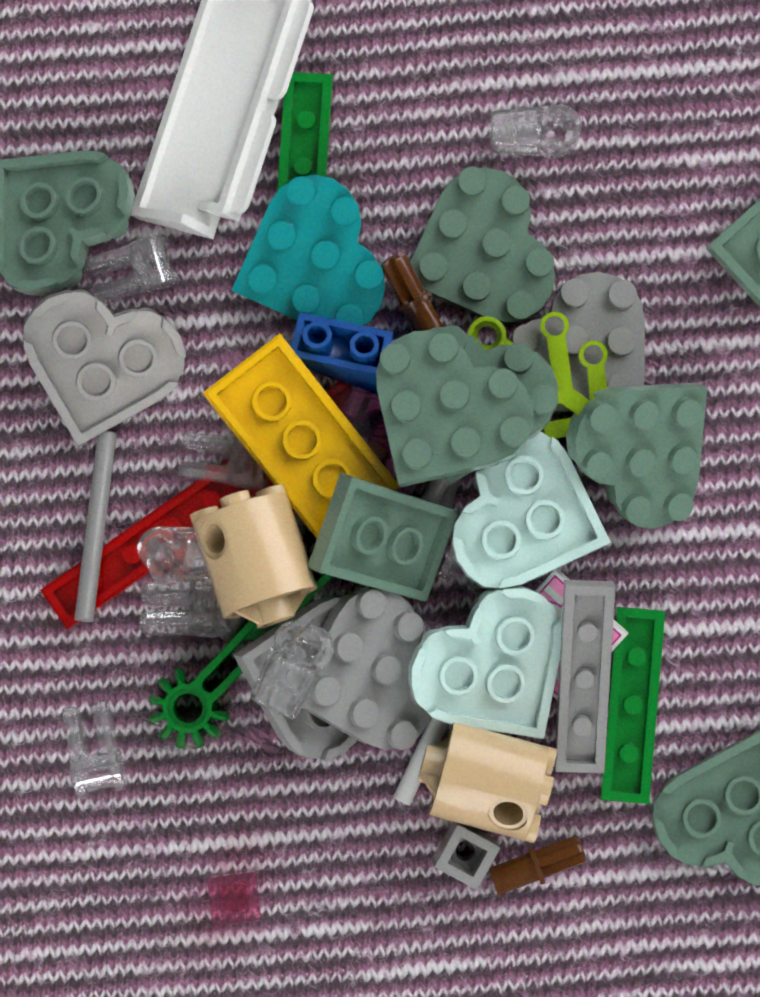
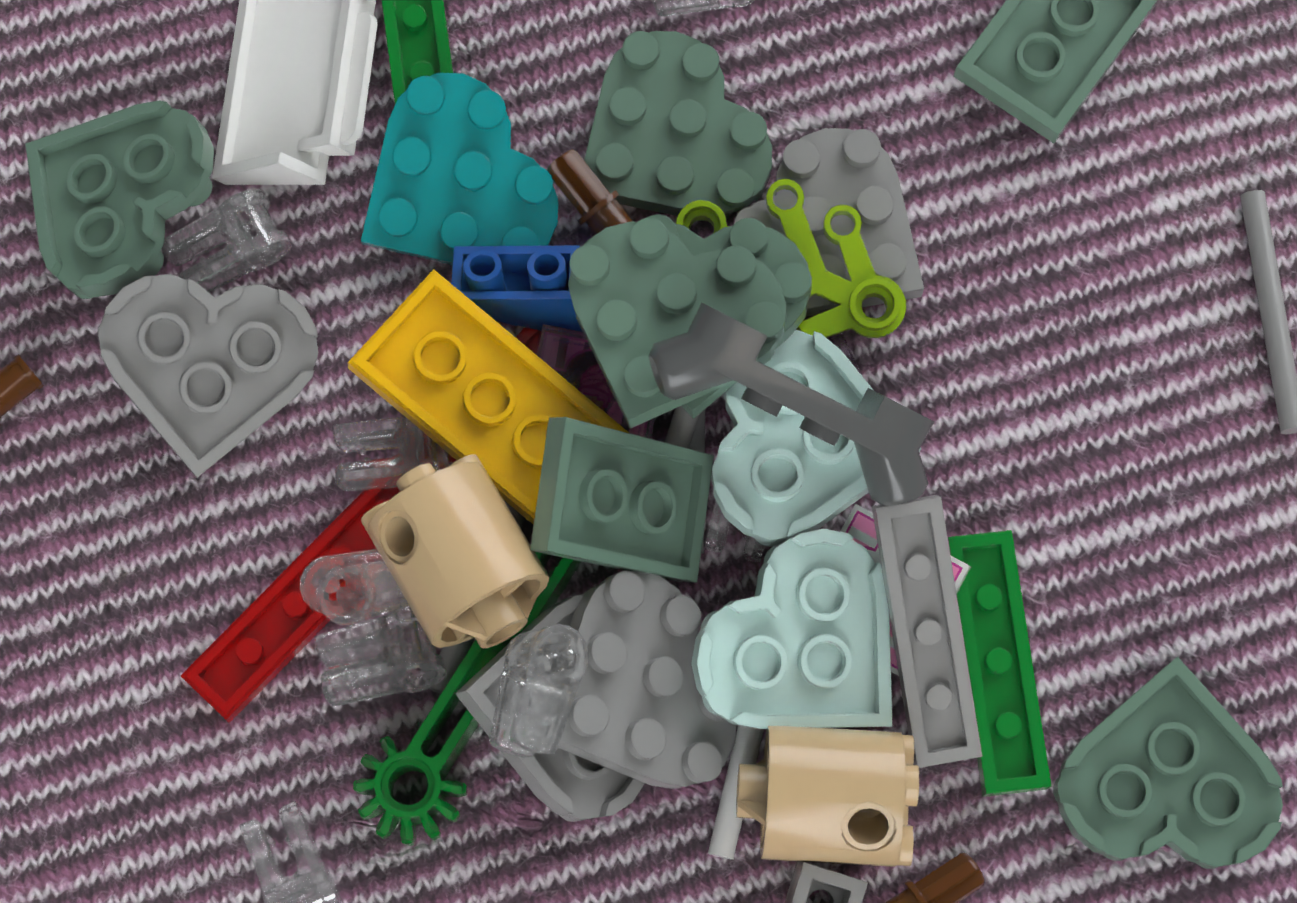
camera: 10 degrees left, 10 degrees down
light grey bar [74,431,117,622] -> none
sand green plate [566,383,707,529] -> none
none -> dark grey plate [649,302,934,506]

